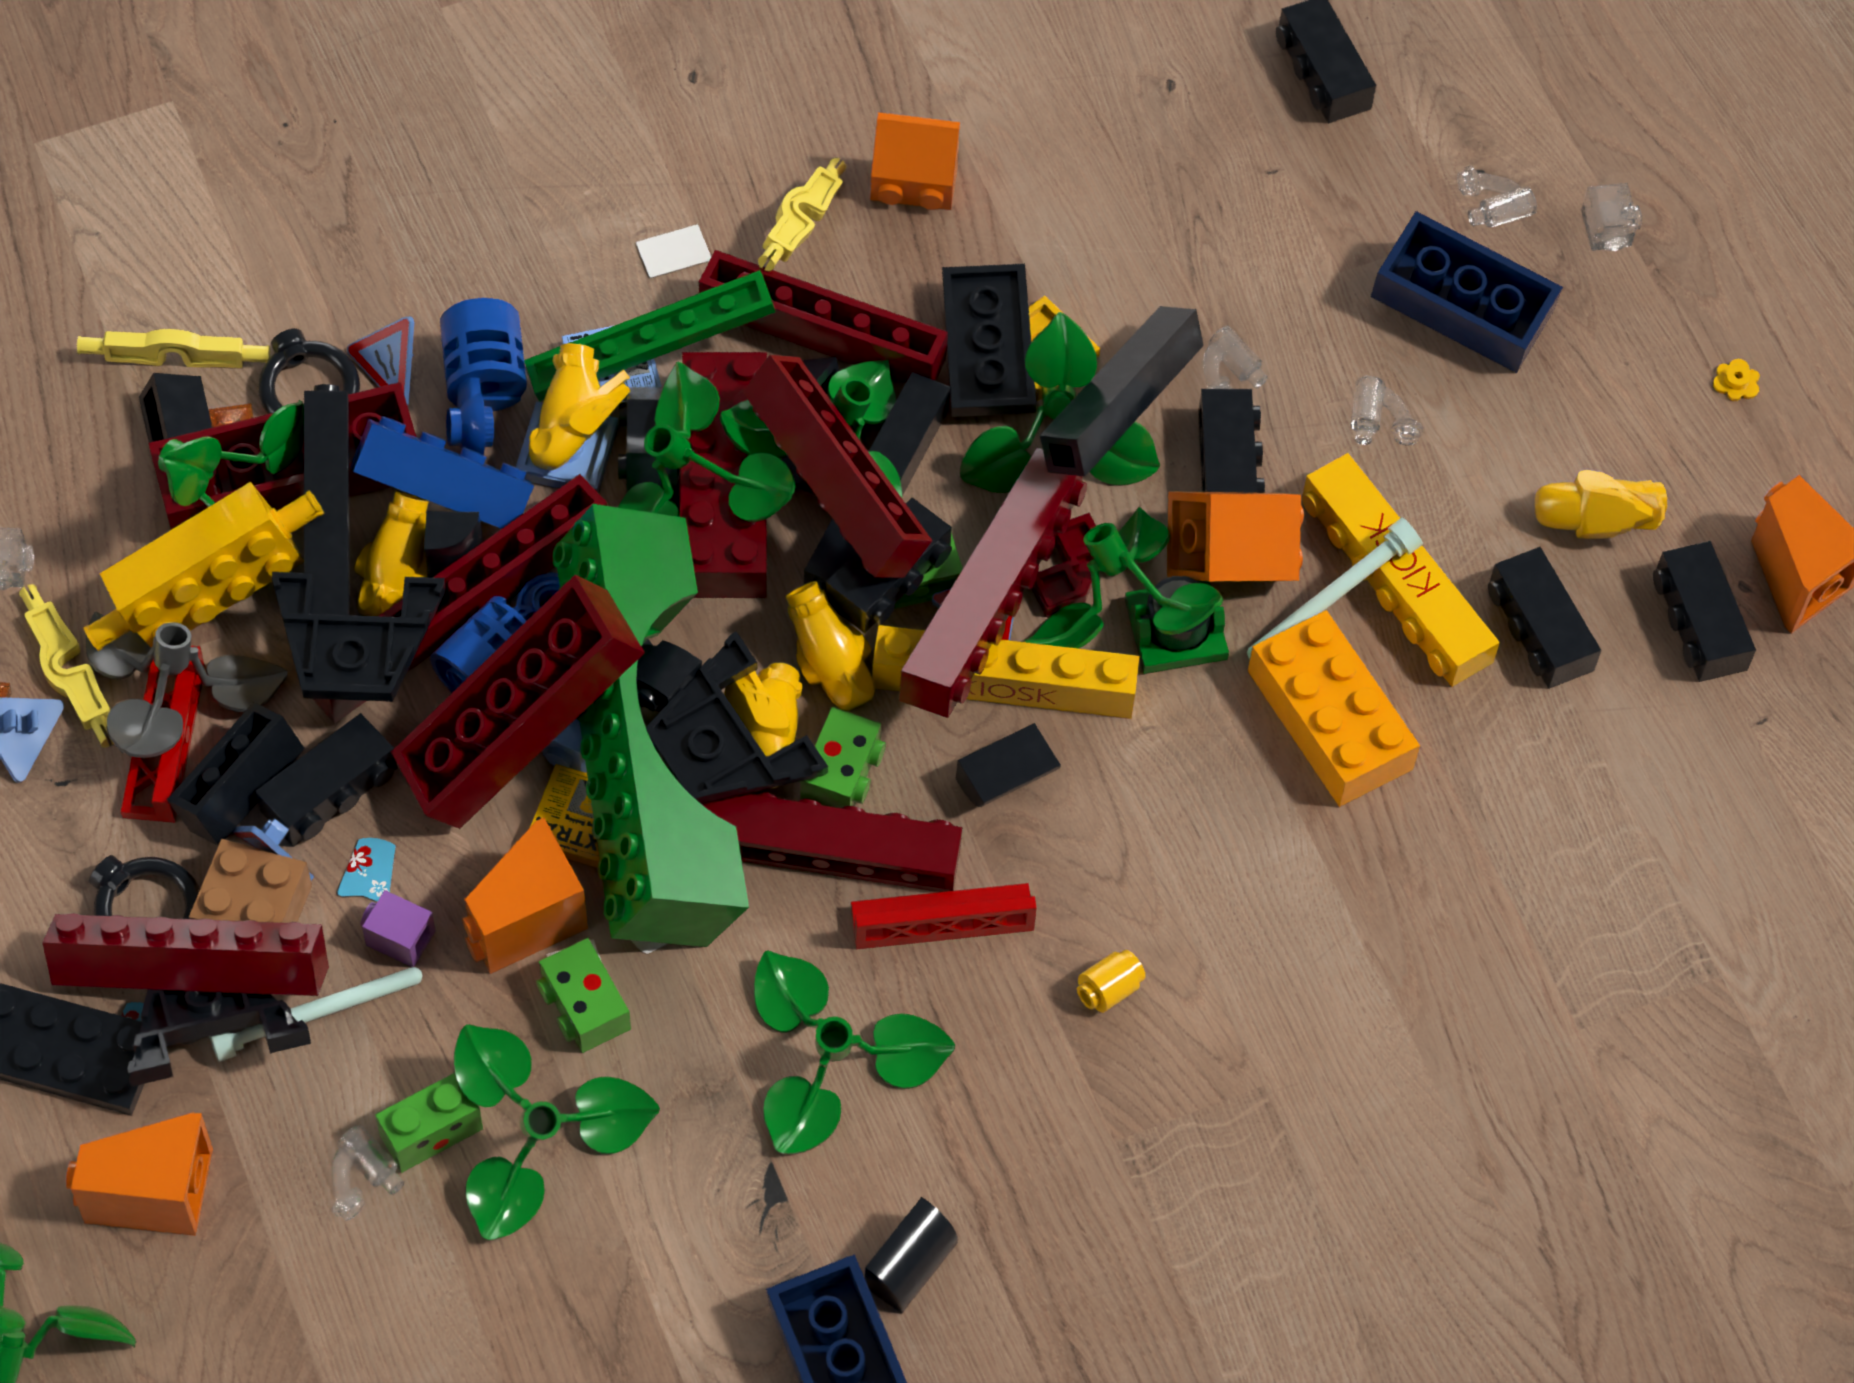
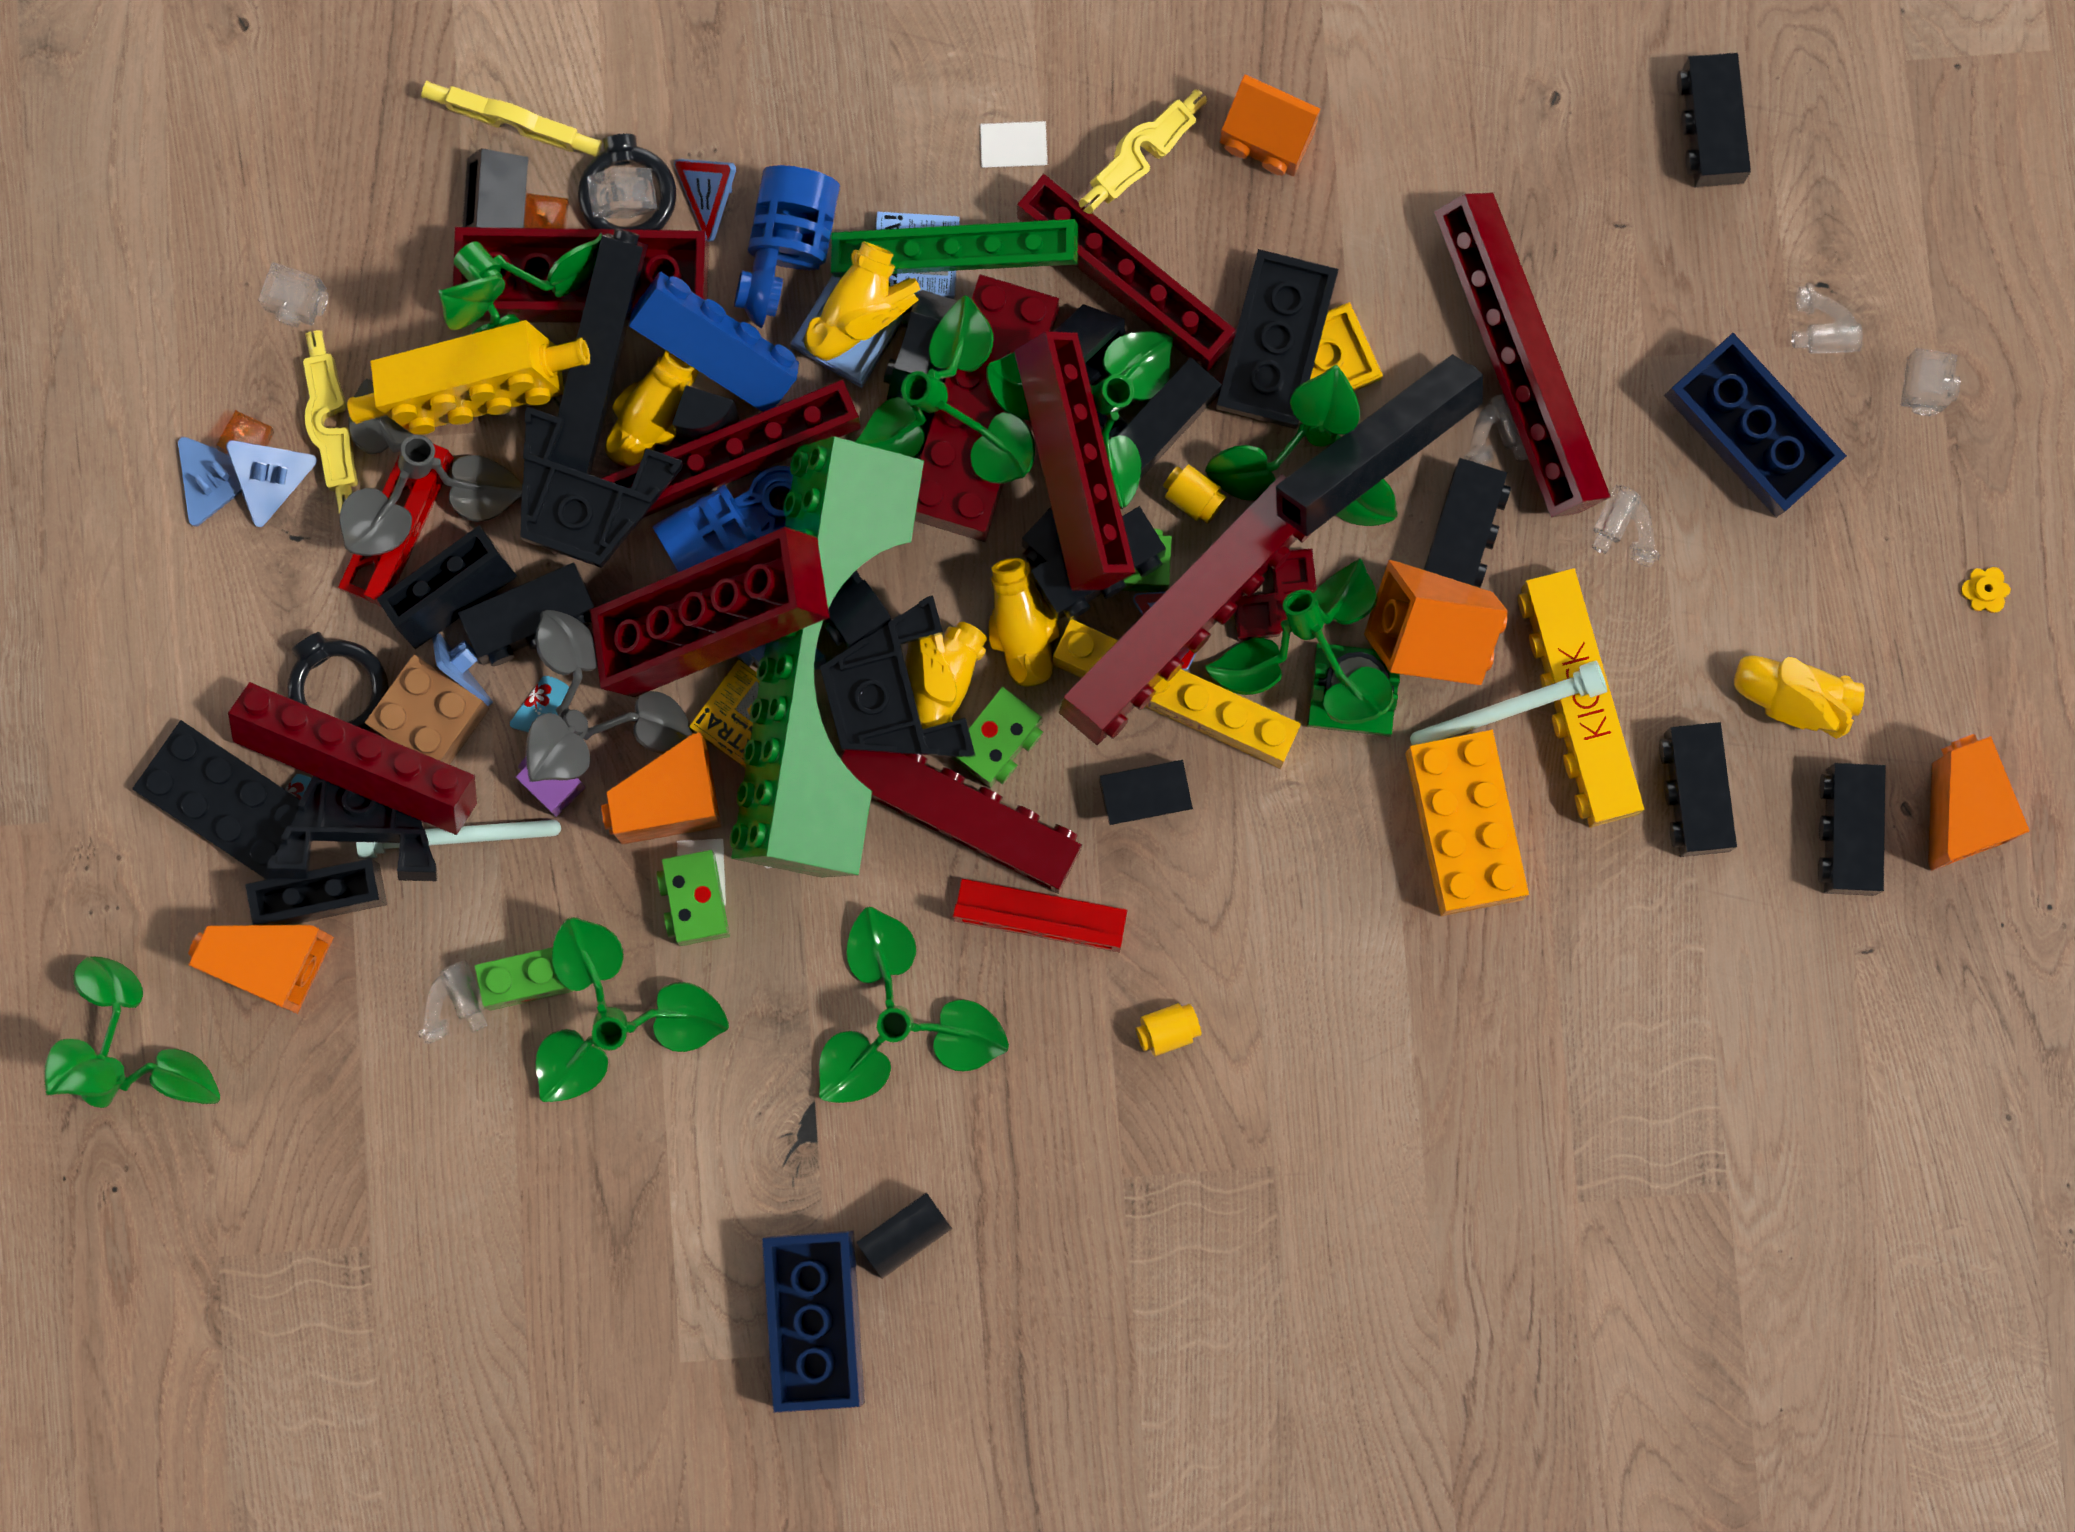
camera: 20 degrees right, 20 degrees up
none -> black brick [245,858,387,925]
none -> dark grey plant [526,610,693,782]
none -> clear brick [587,167,658,219]
none -> yellow brick [1163,464,1227,524]
none -> dark red brick [1434,193,1611,518]

